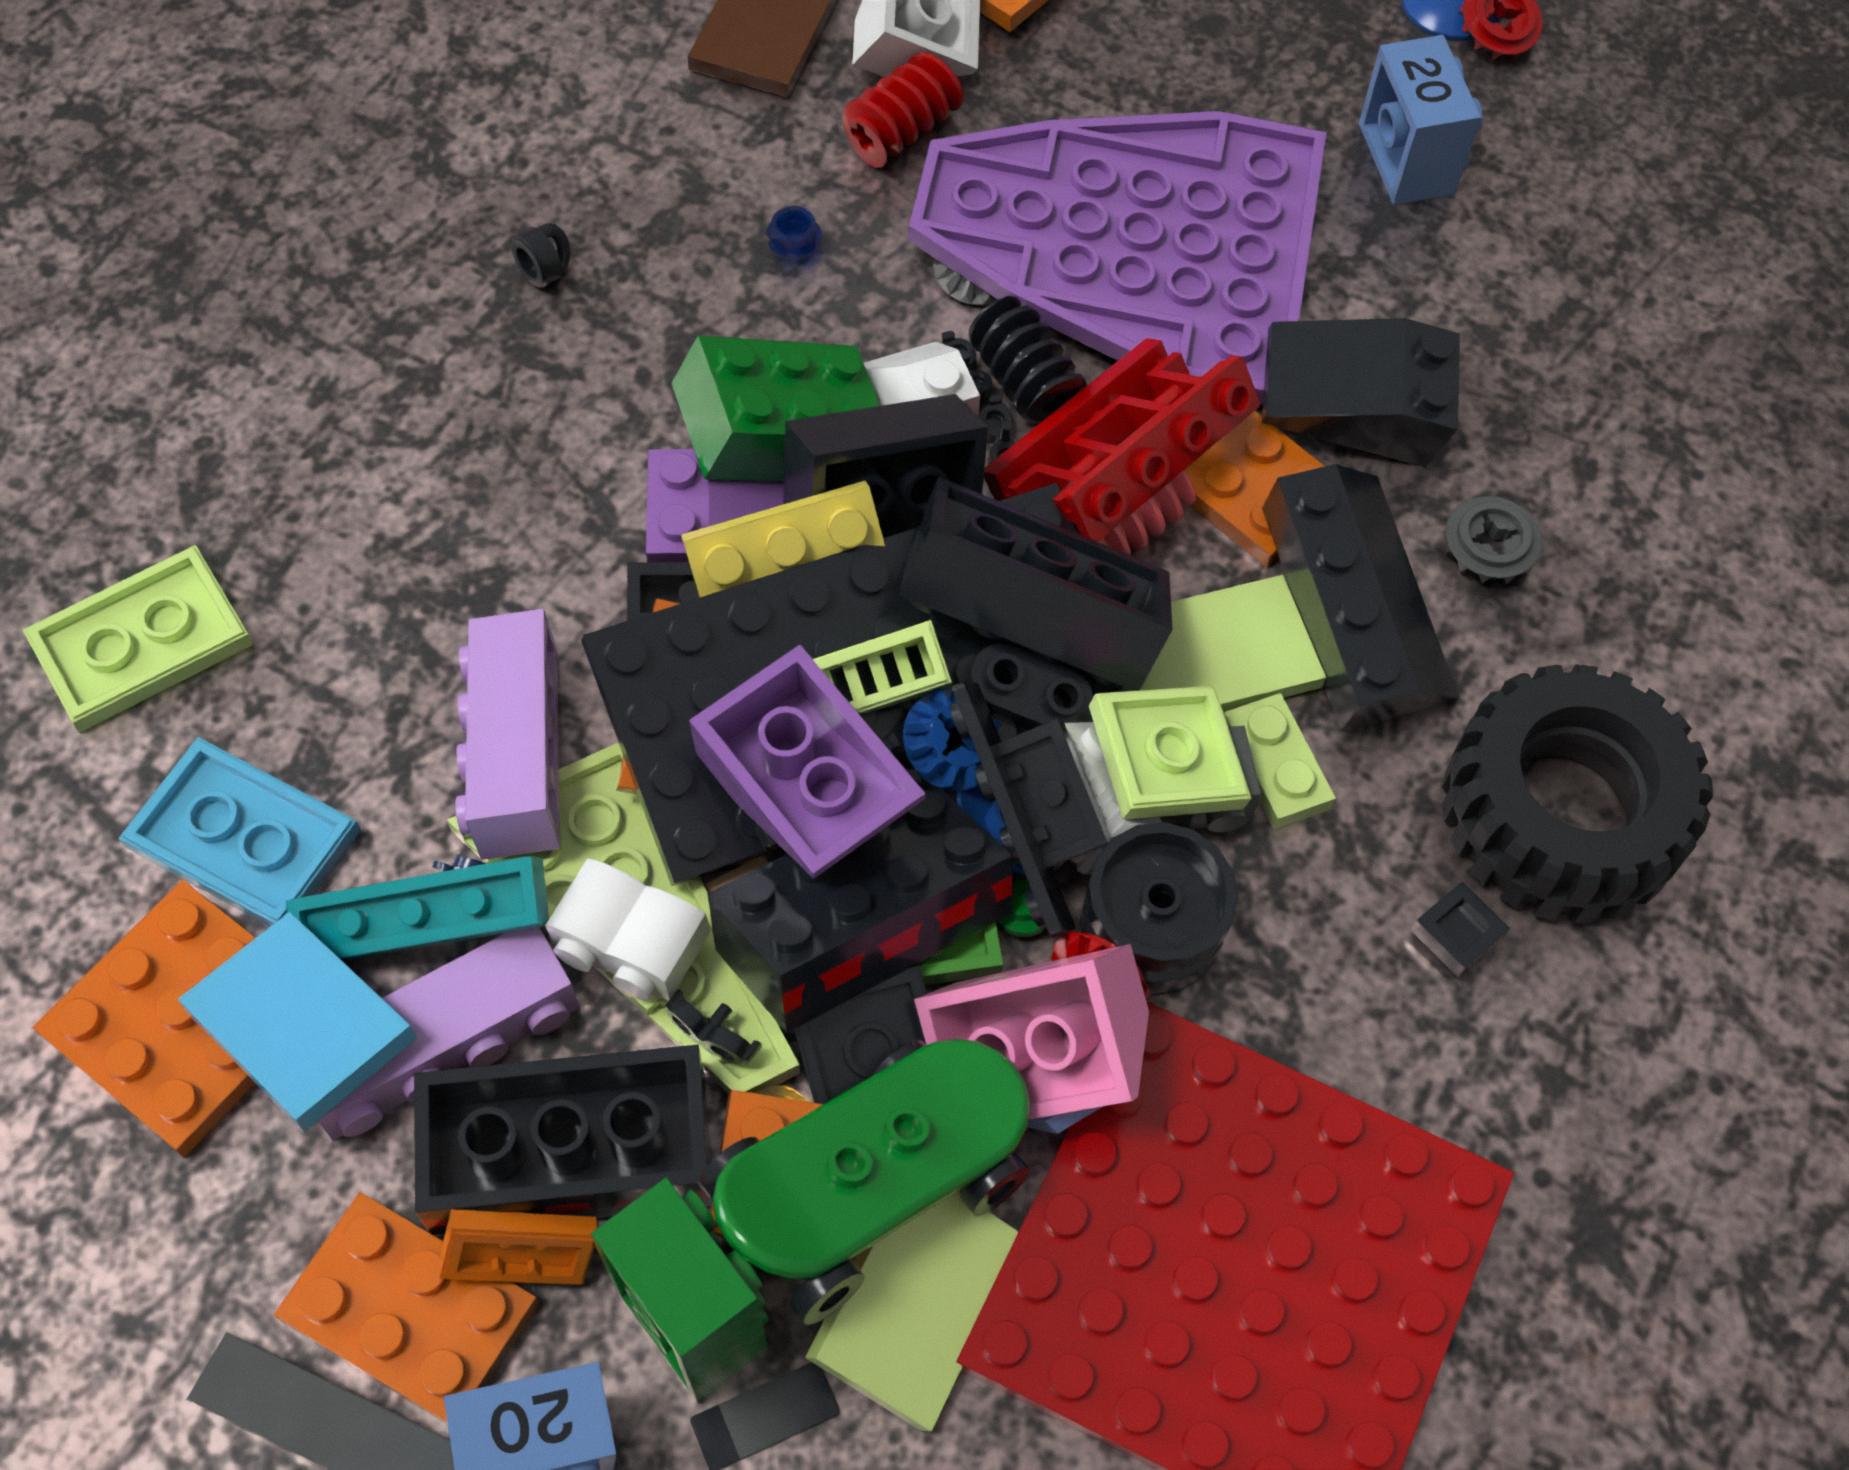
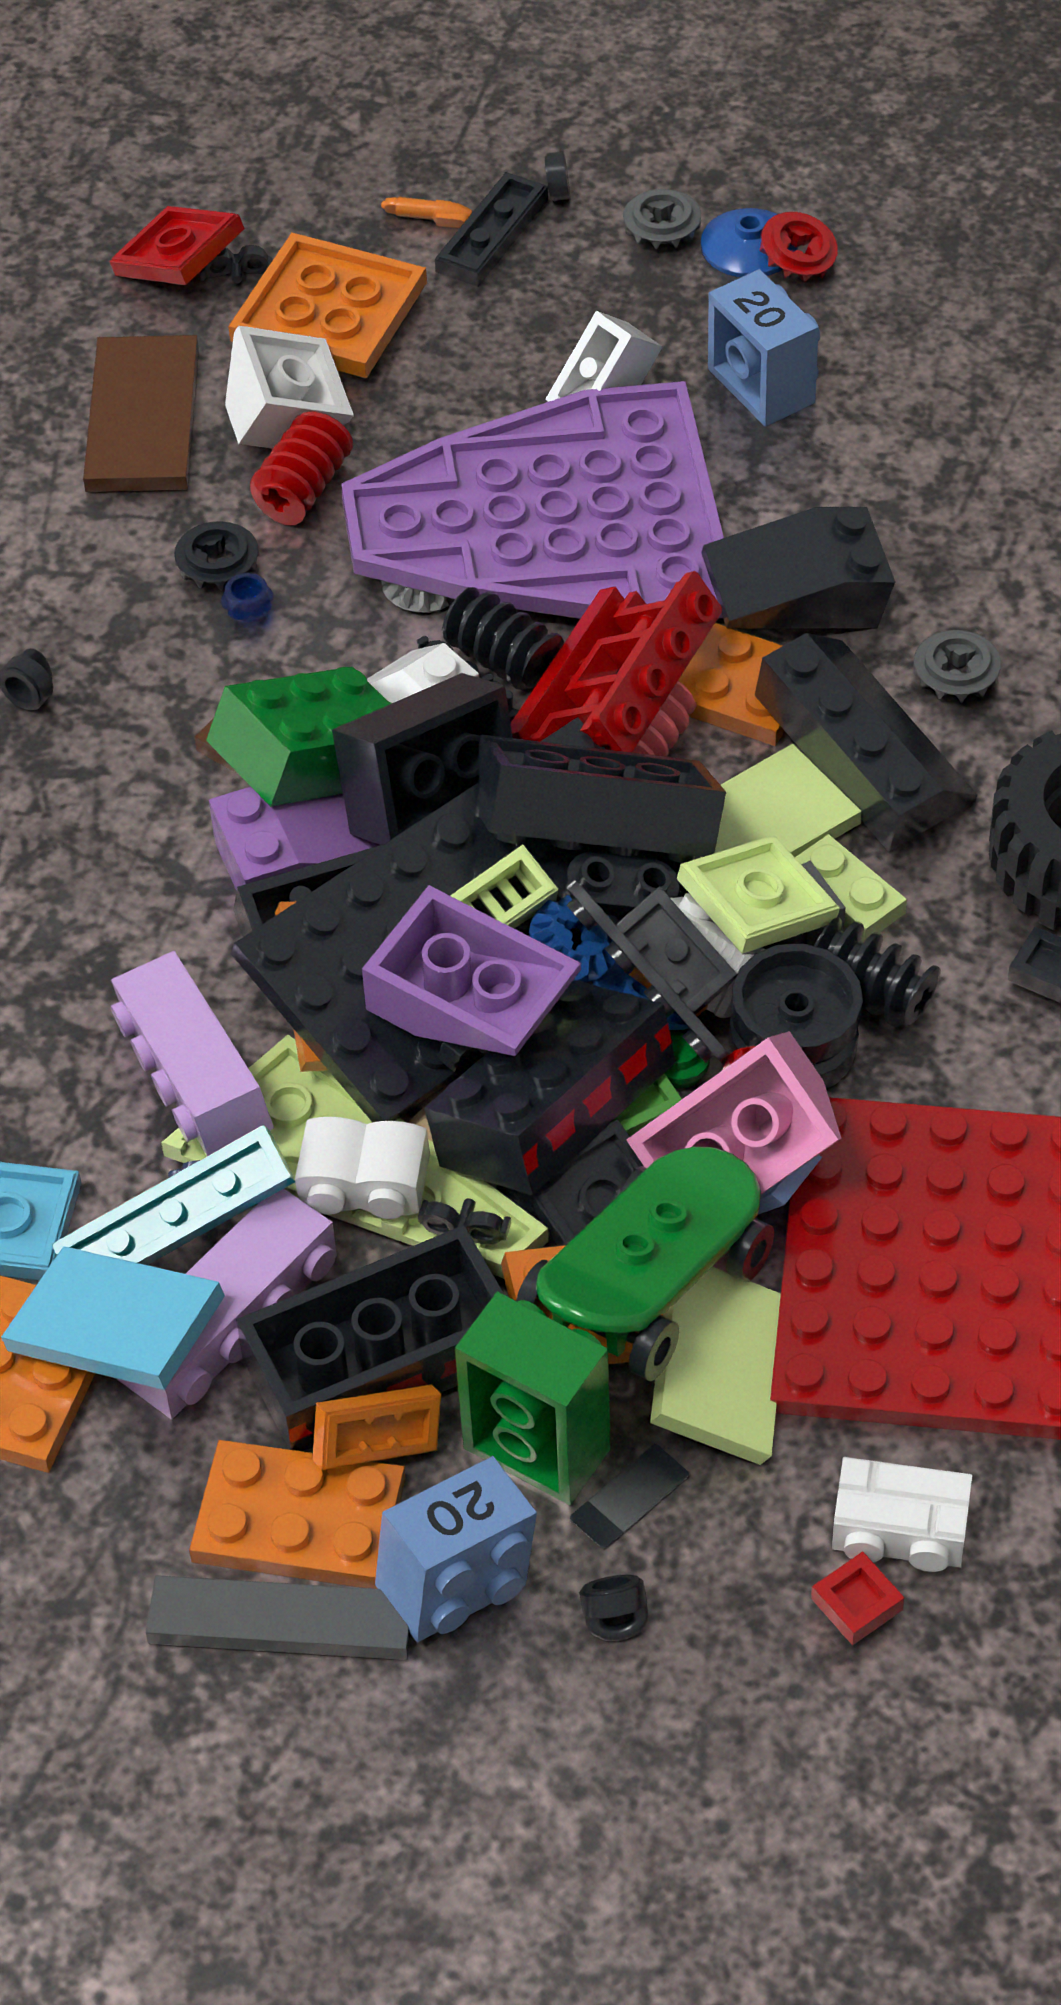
camera: 15 degrees left, 10 degrees down
light yellow plate [681,481,885,597] -> none
none -> black gear [174,521,259,591]
none -> white slope [546,311,663,402]
none -> black piece [814,918,941,1027]

